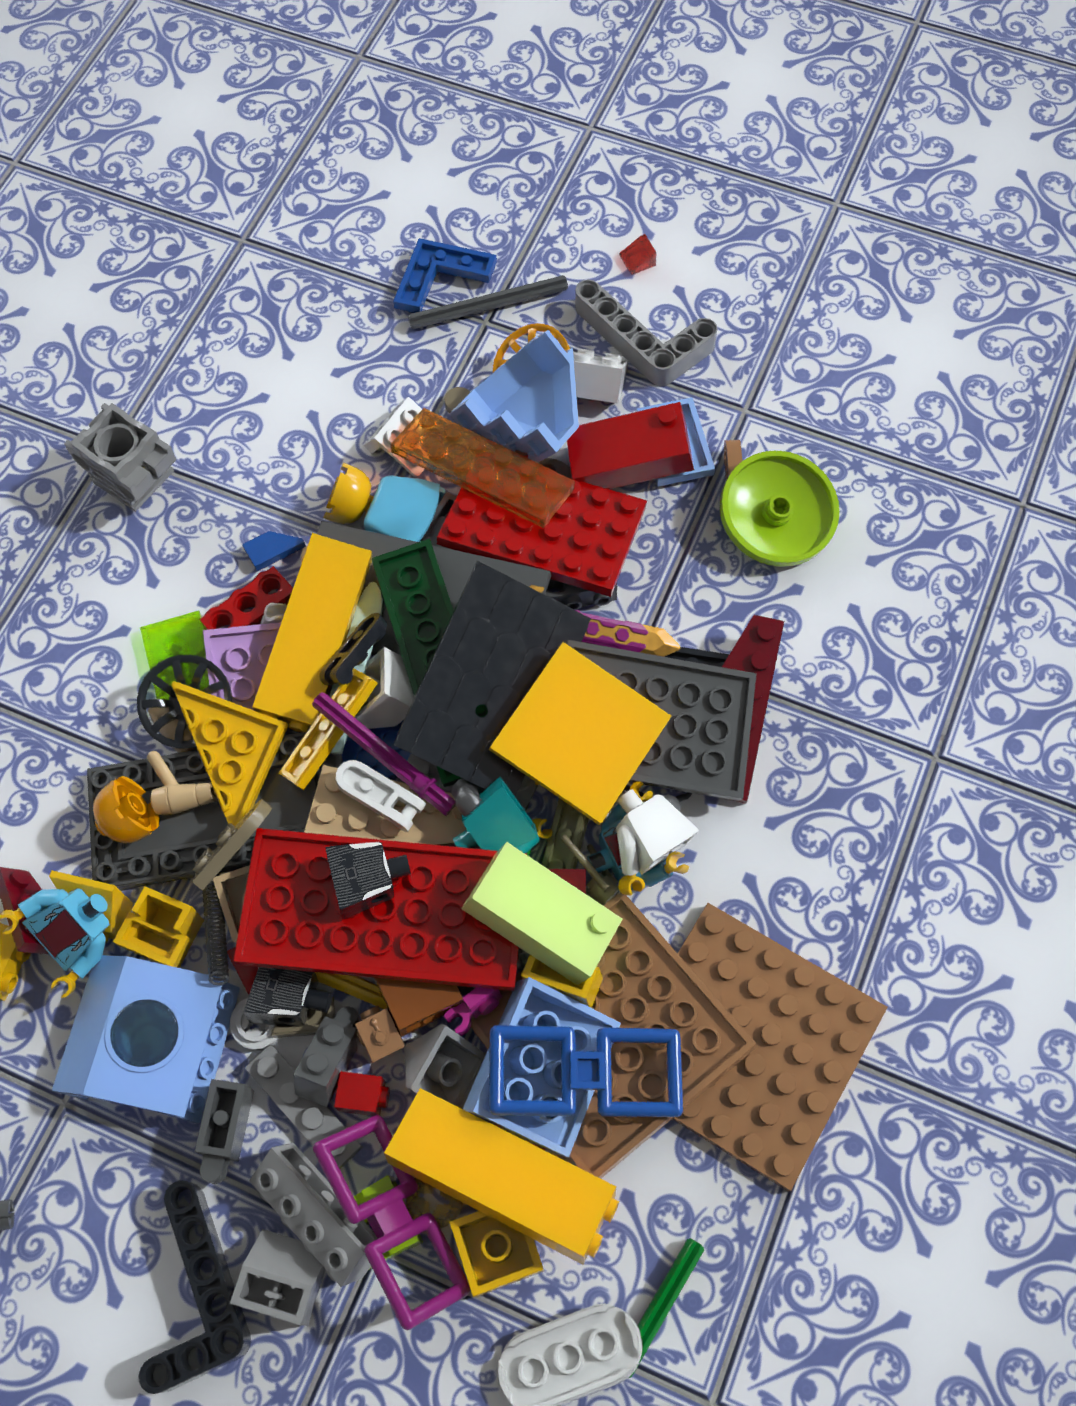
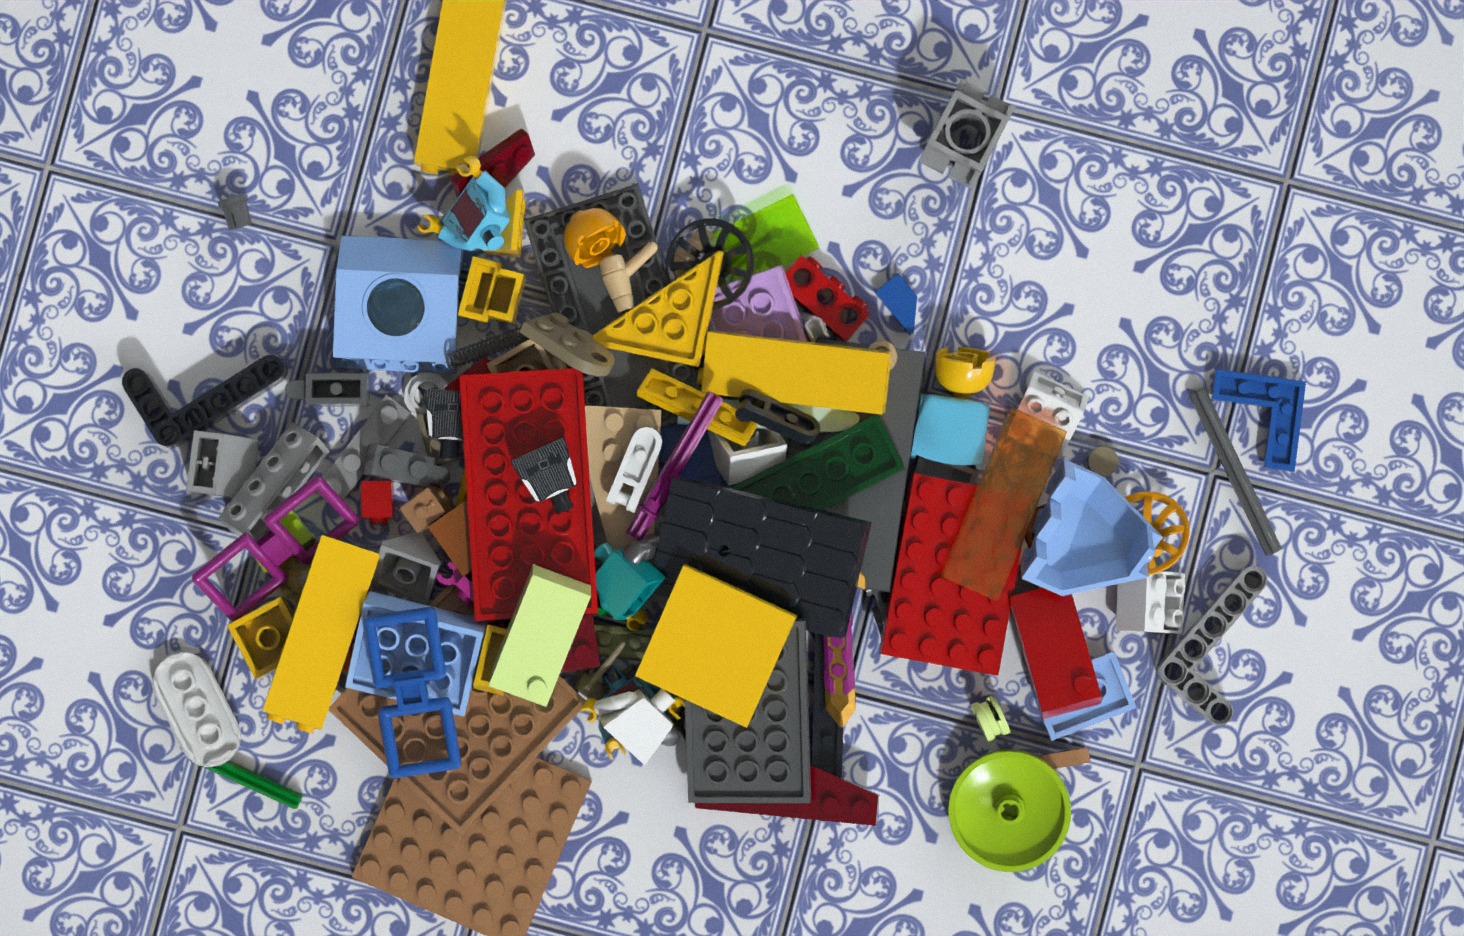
camera: 80 degrees right, 20 degrees up
clear red slope [619,234,657,275] -> none
none -> yellowish green wheel [971,695,1011,743]

